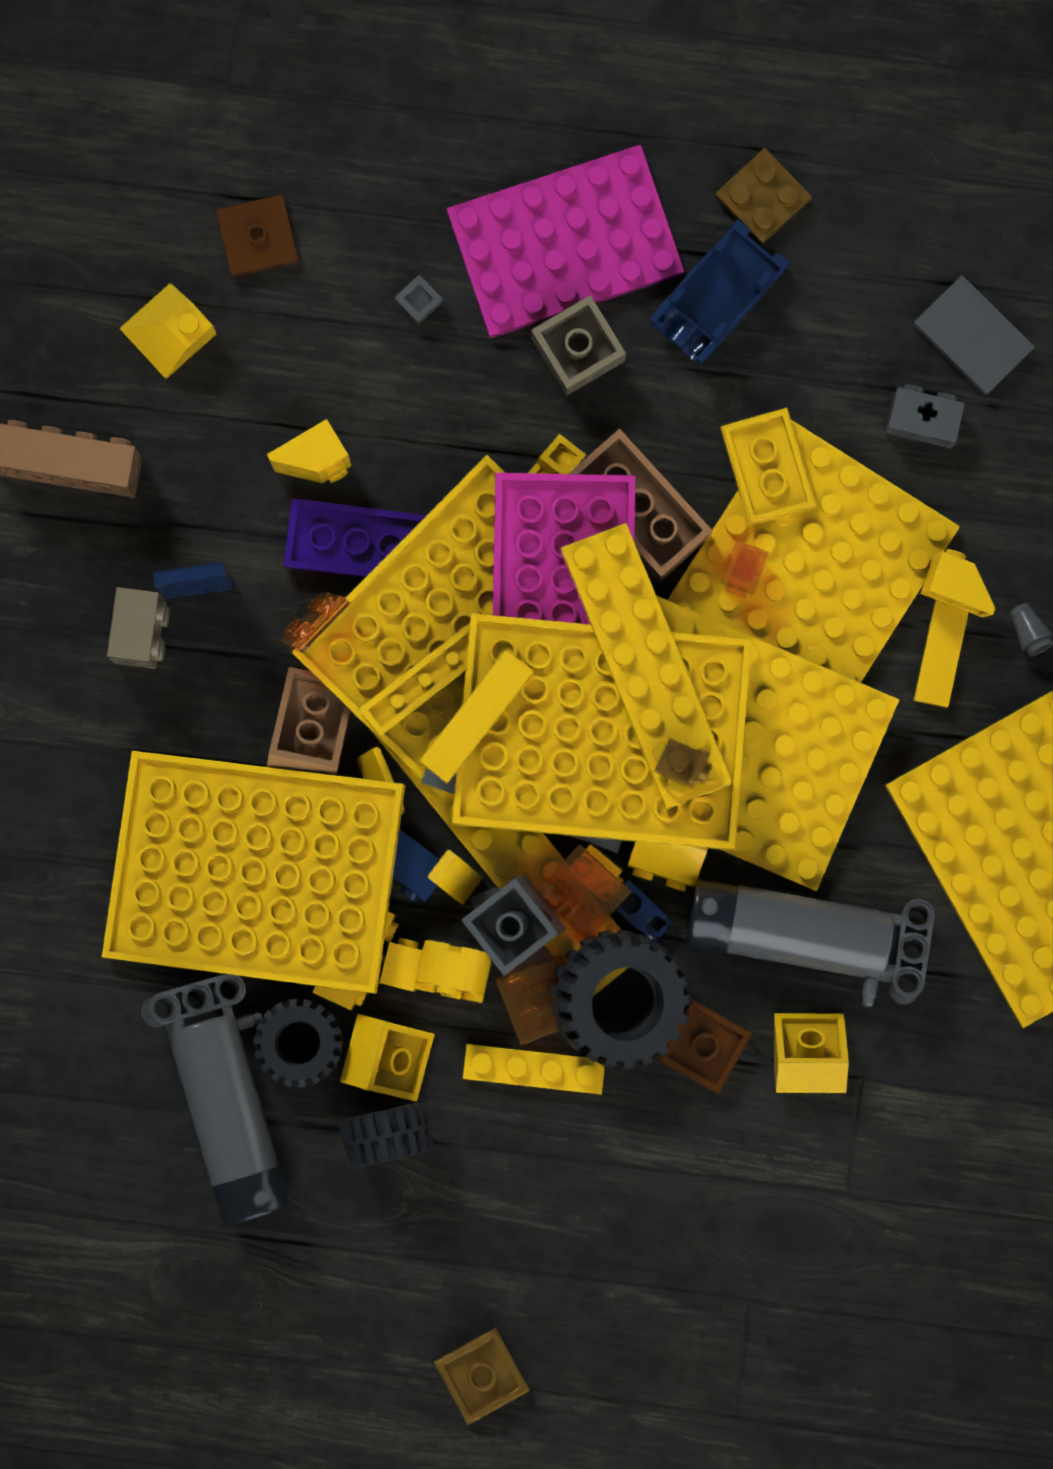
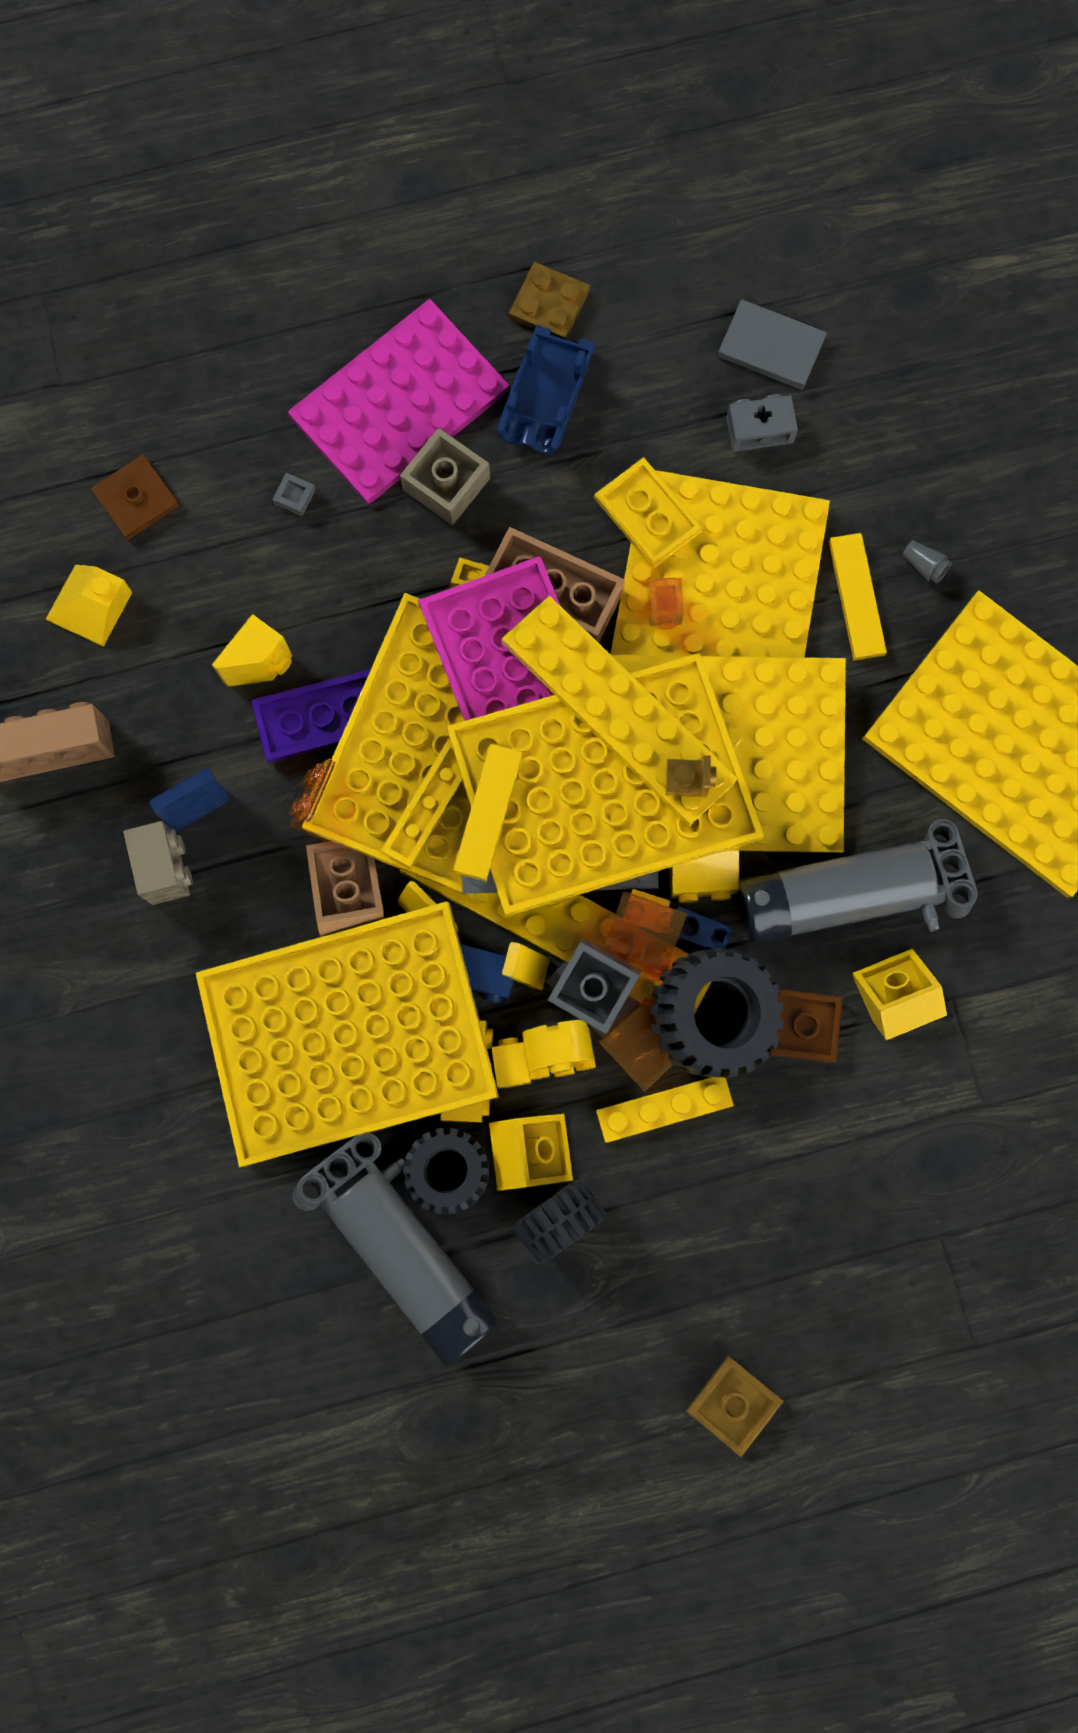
camera: 20 degrees left, 5 degrees down
yellow slope [920,549,995,618] -> none

